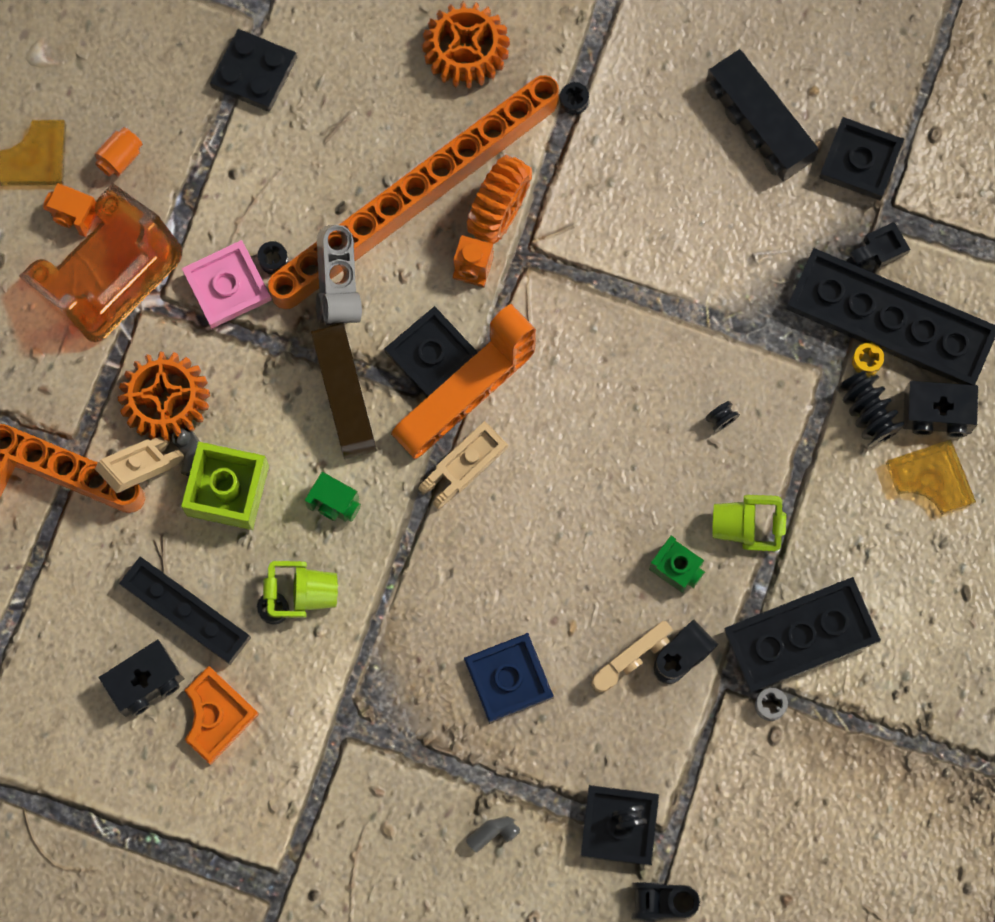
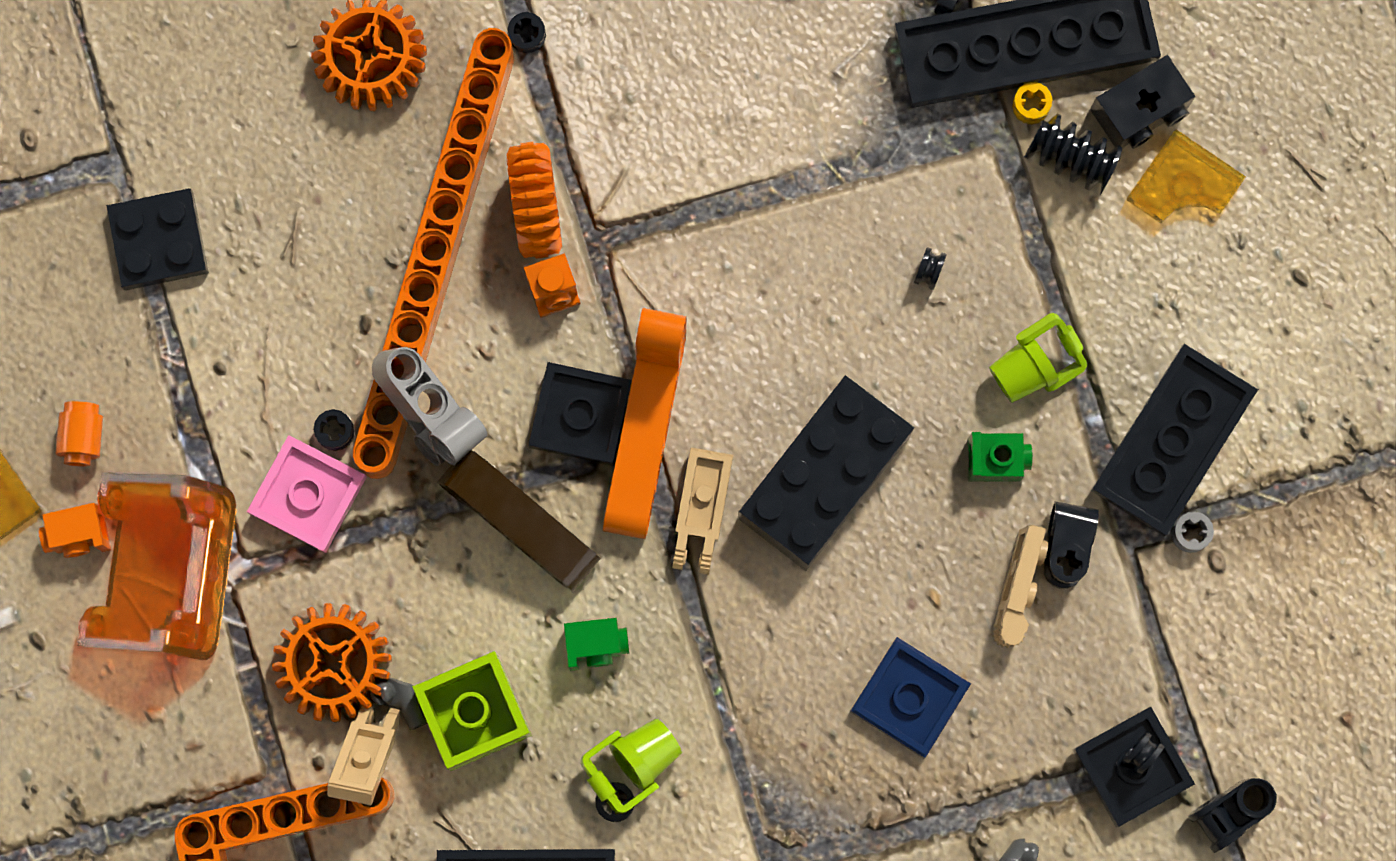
camera: 40 degrees left, 5 degrees up
none -> black brick [737,375,915,571]

